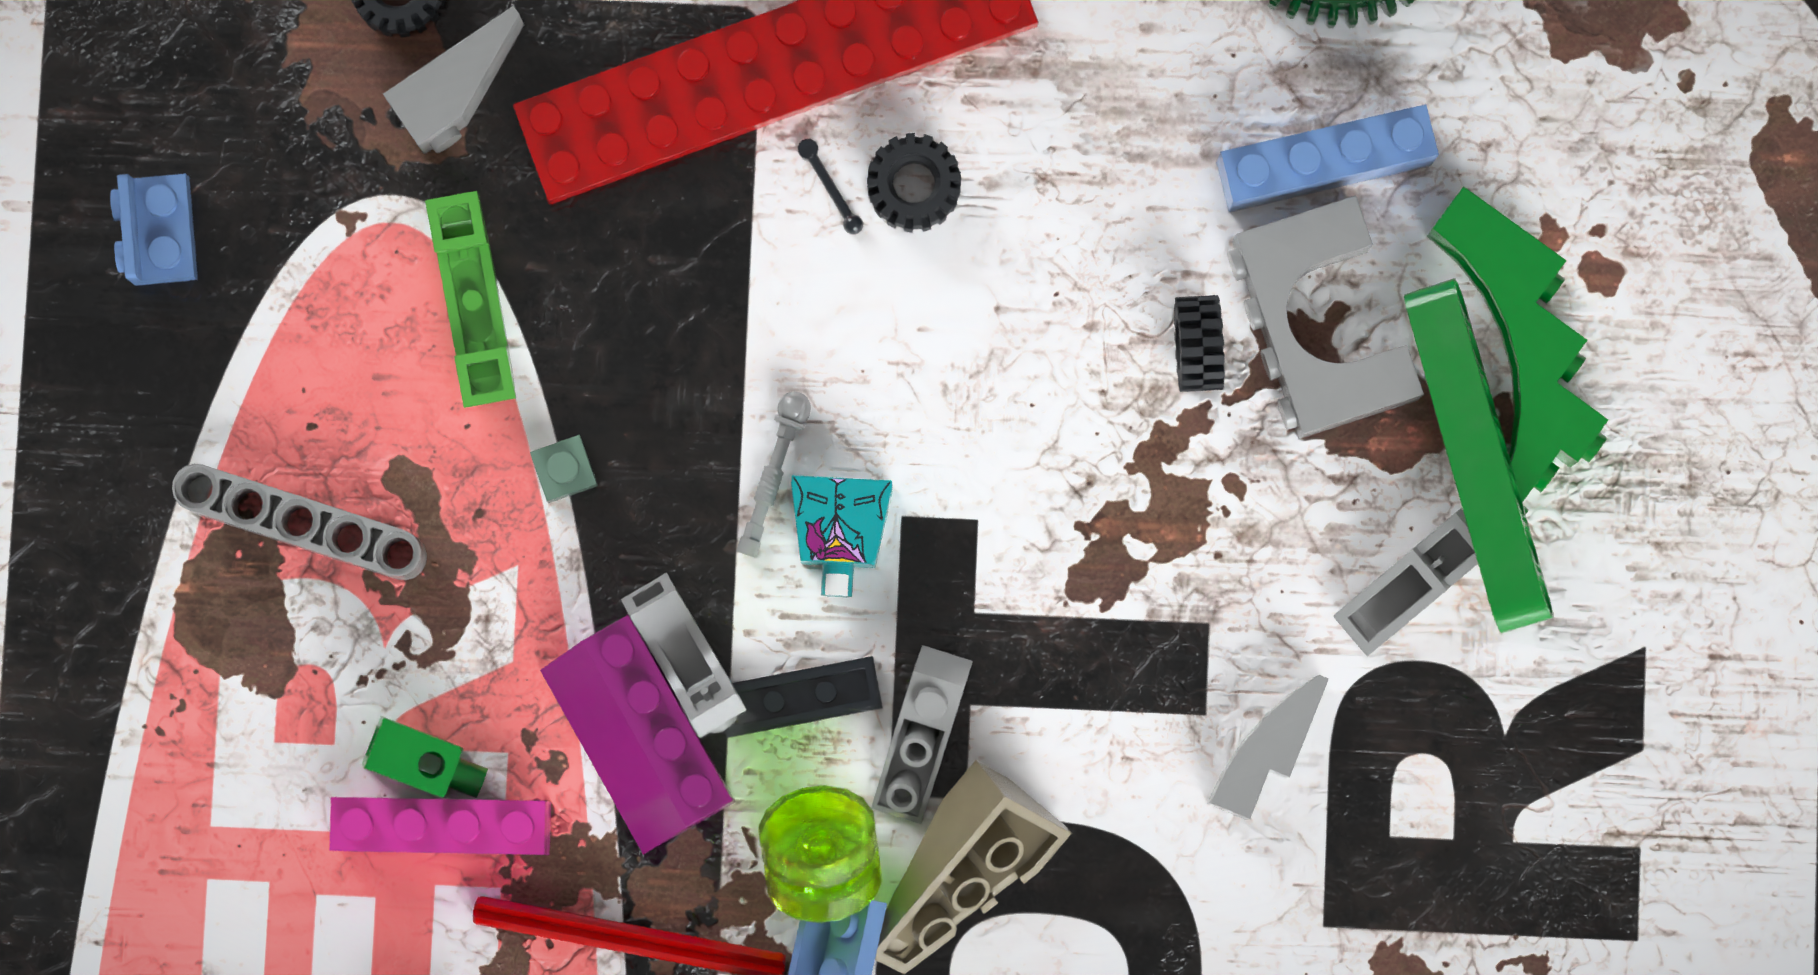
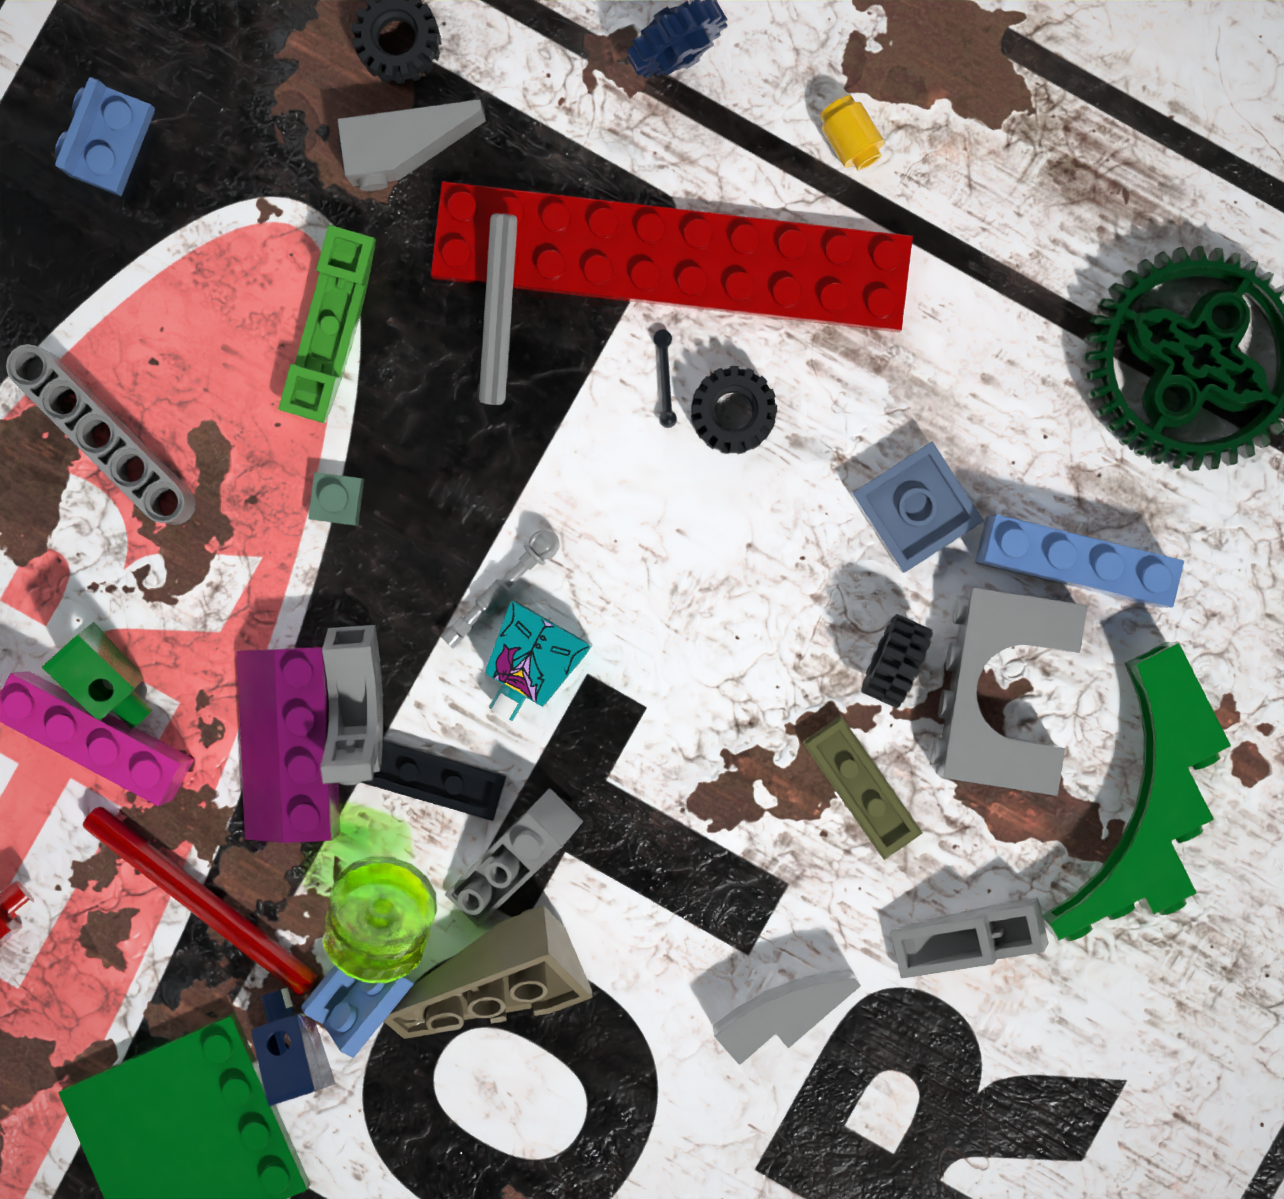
camera: 25 degrees right, 5 degrees up
green beam [1404,278,1554,634] -> none
none -> light grey axle [479,214,517,405]
none -> olive tile [802,716,923,860]
none -> sand blue plate [851,441,984,573]

